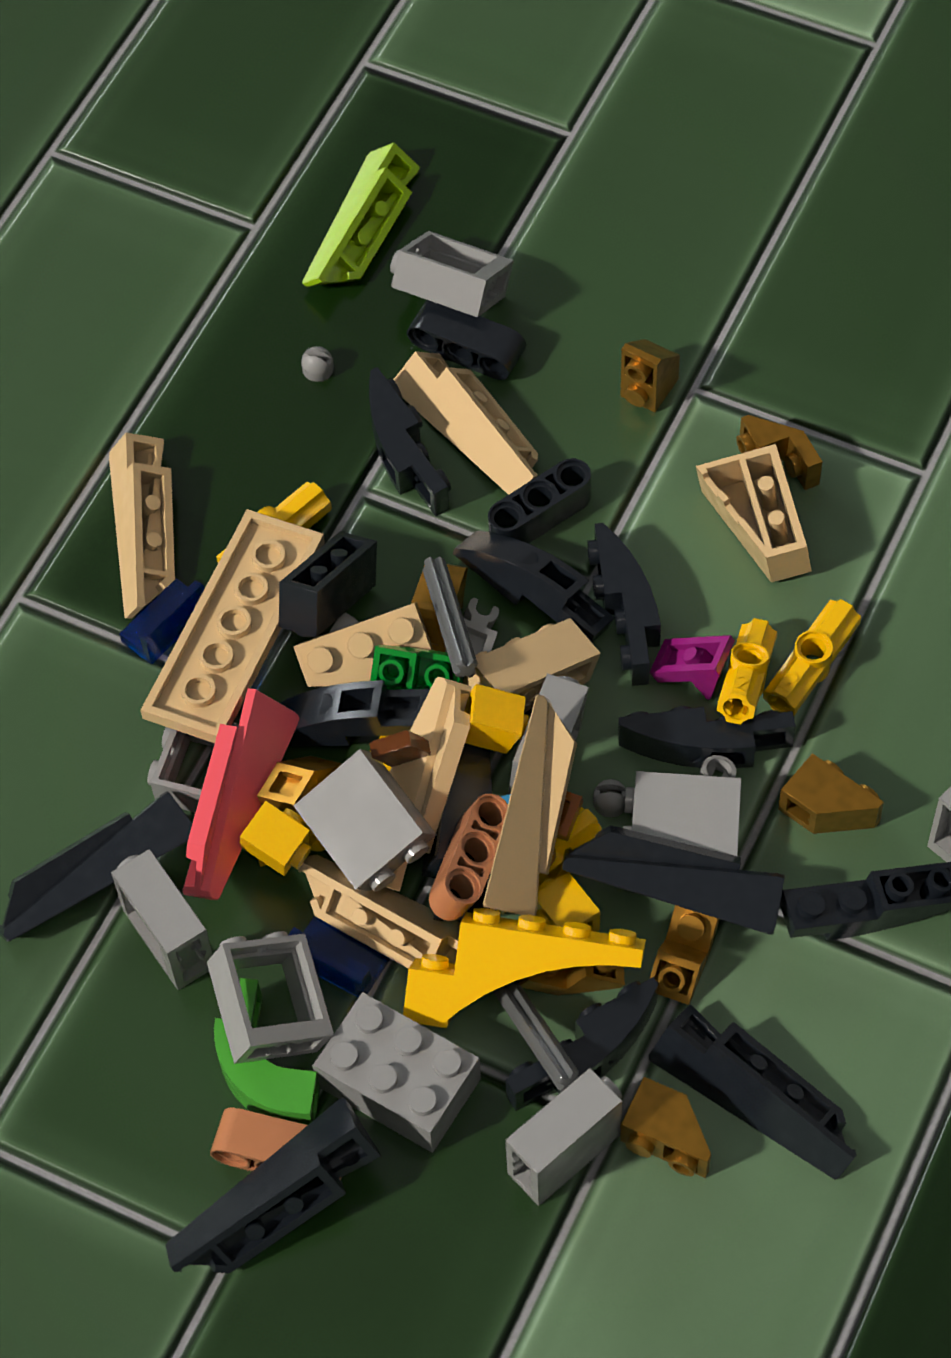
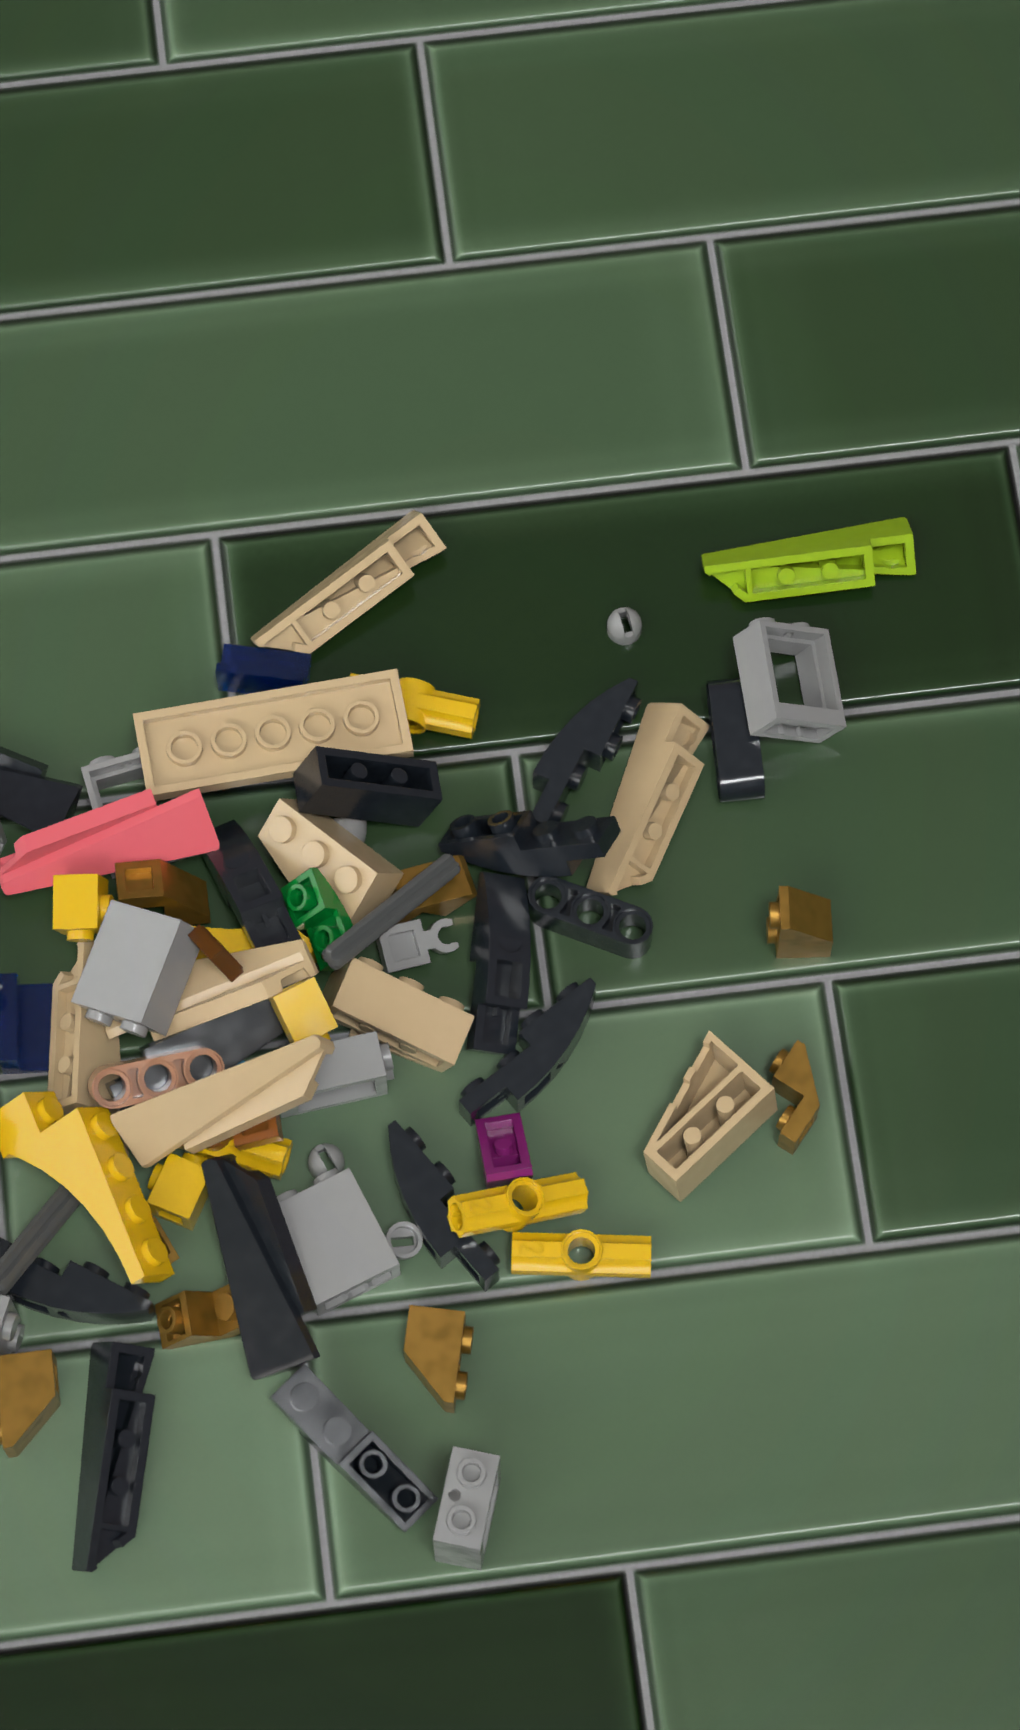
camera: 55 degrees right, 10 degrees up
none -> black slope [438,810,621,877]

